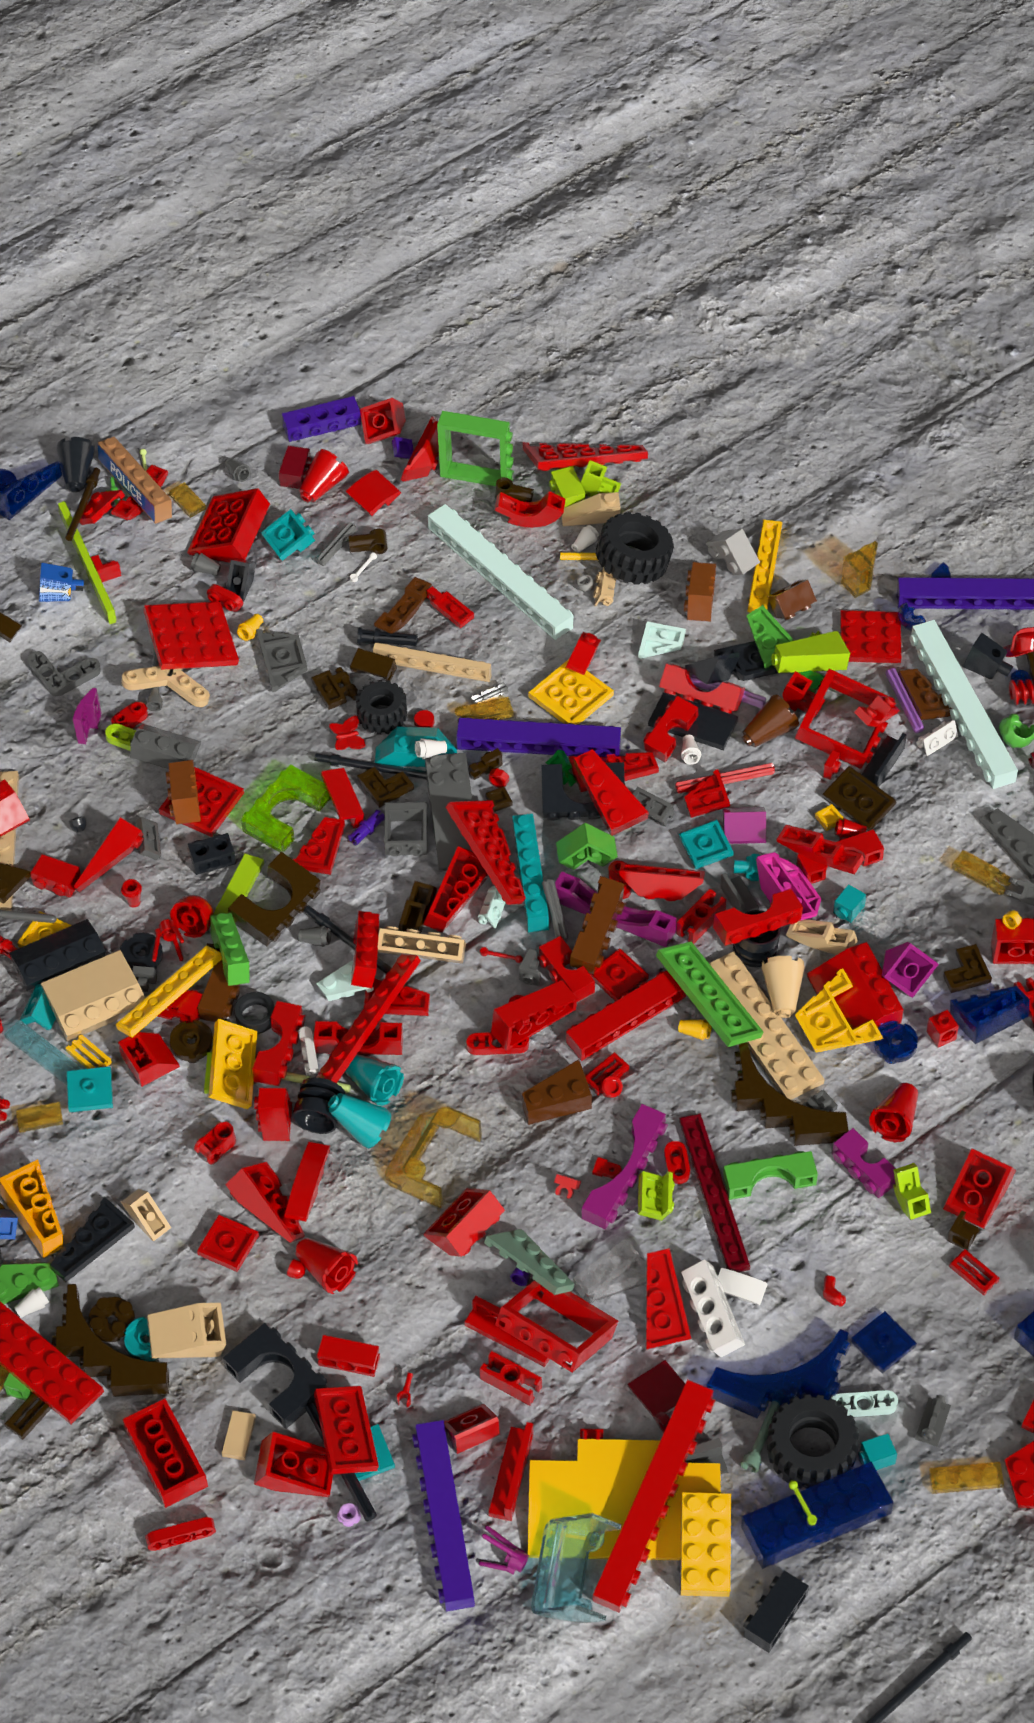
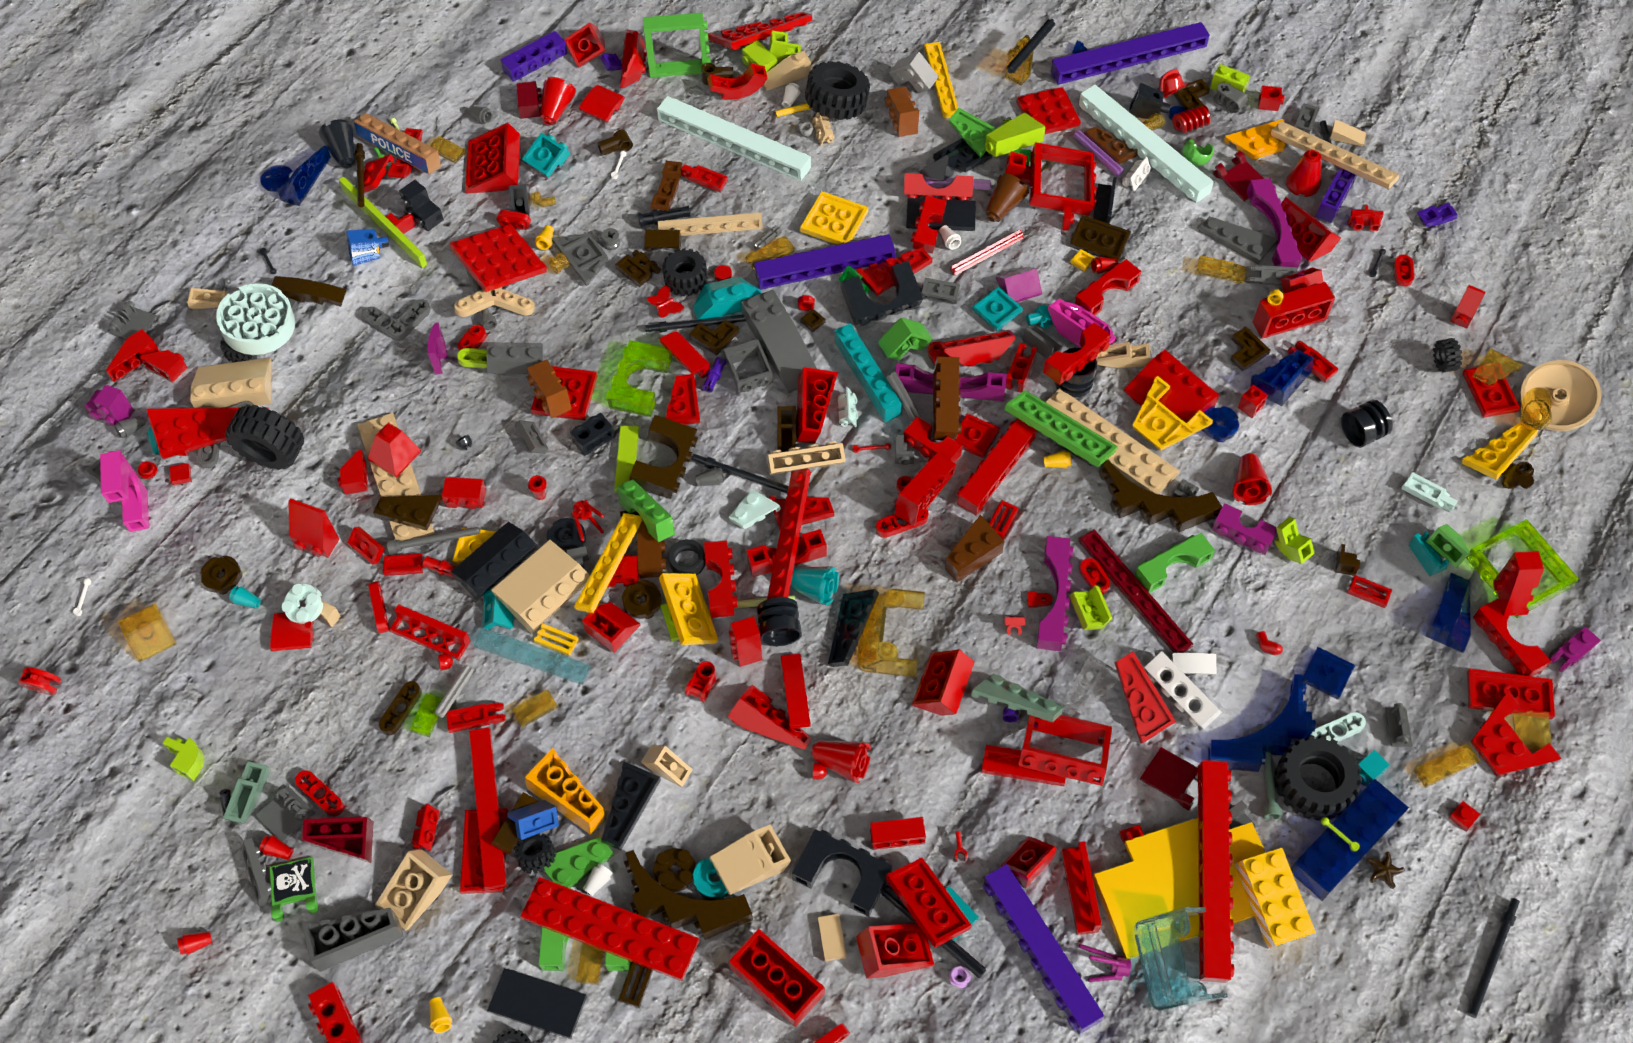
camera: 20 degrees left, 5 degrees up
teal plate [67,1066,113,1113] -> none
red wedge [74,817,144,893] -> none
red cylinder [170,895,214,938] -> none
dark grey cone [191,553,221,576] -> none
red plate [197,1215,259,1272] -> none
white hinge [299,1026,319,1078] -> none
dark grey axle [316,522,356,566] -> none
teal cone [328,1093,391,1149] -> none
red arch [351,911,380,988] -> none
white cone [415,739,447,759] -> none
red wing [445,800,526,905] -> none
dark brown plate [469,748,503,780] -> none
red piece [480,1351,542,1406] -> none
red slope [566,632,601,675] -> none
red wedge [574,749,649,836] -> none
red tile [600,1075,623,1098] -> none
light aqua wing [638,622,686,659] -> none
red wing [684,769,730,818] -> none
black brick [743,1570,809,1653] -> none
tan cone [762,956,805,1018] -> none
reddish brown brick [767,580,817,620] -> none
red slope [776,825,864,875] -> none
teal brick [833,884,866,923] -> none
red slope [854,695,900,727] -> none
magenta slope [882,941,939,998] -> none
clear blue hair [898,602,926,631] -> none
red slope [943,1148,1016,1229] -> none
none -> black brick [399,180,444,231]
none -> clear yellow arm [531,192,556,207]
none -> clear yellow wheel [548,252,570,274]
none -> dark grey wheel [601,228,620,250]
none -> black wing [828,589,879,667]
none -> black axle [1006,19,1055,74]
none -> clear yellow cone [1142,112,1165,131]
none -> dark brown animal [1366,851,1405,889]
none -> red plate [1449,801,1481,832]

